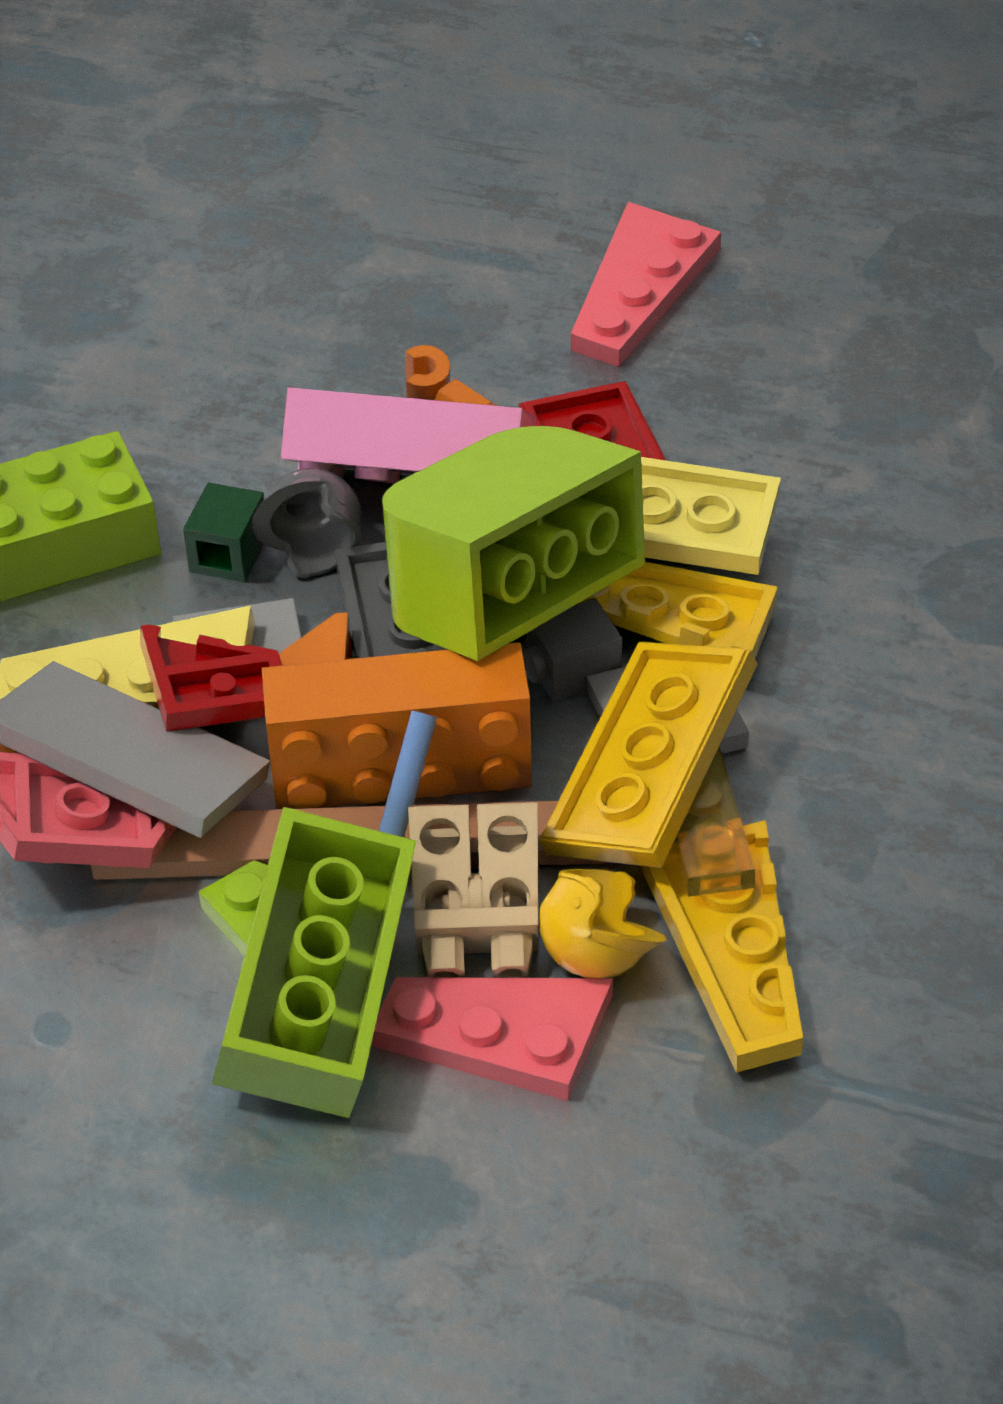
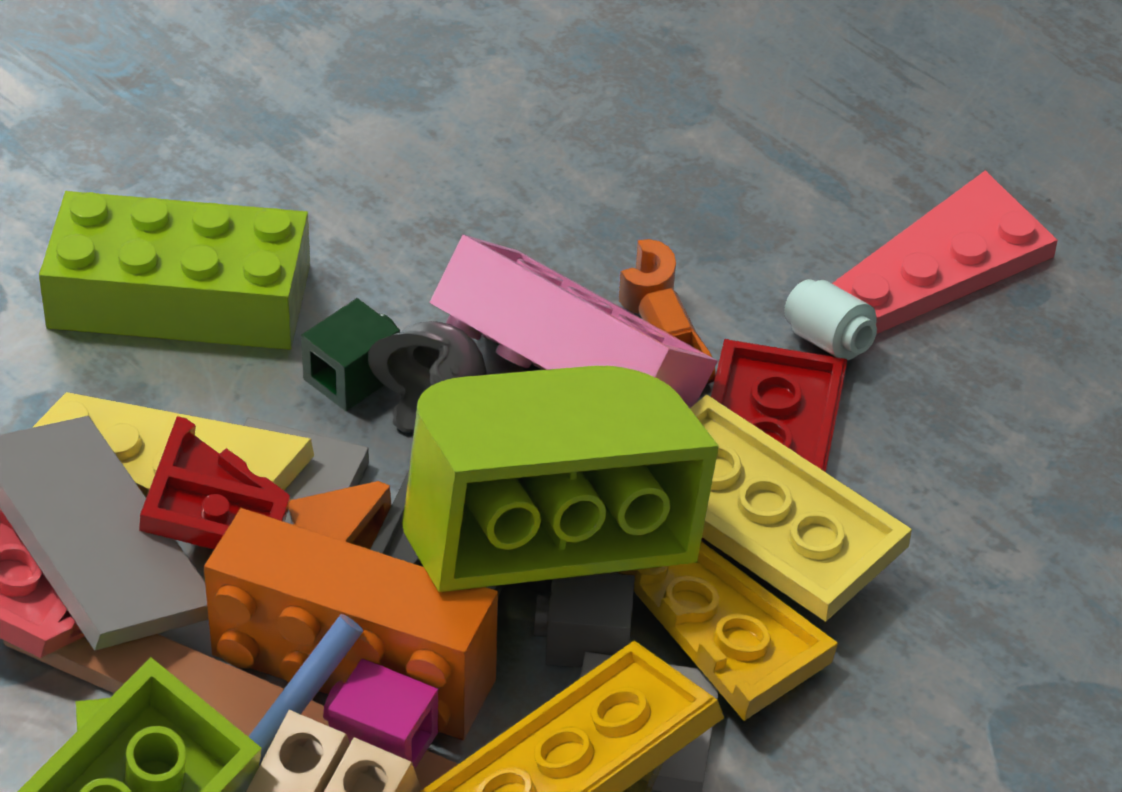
camera: 25 degrees right, 0 degrees up
none -> dark pink brick [323,658,438,769]
none -> light aqua brick [784,279,877,360]

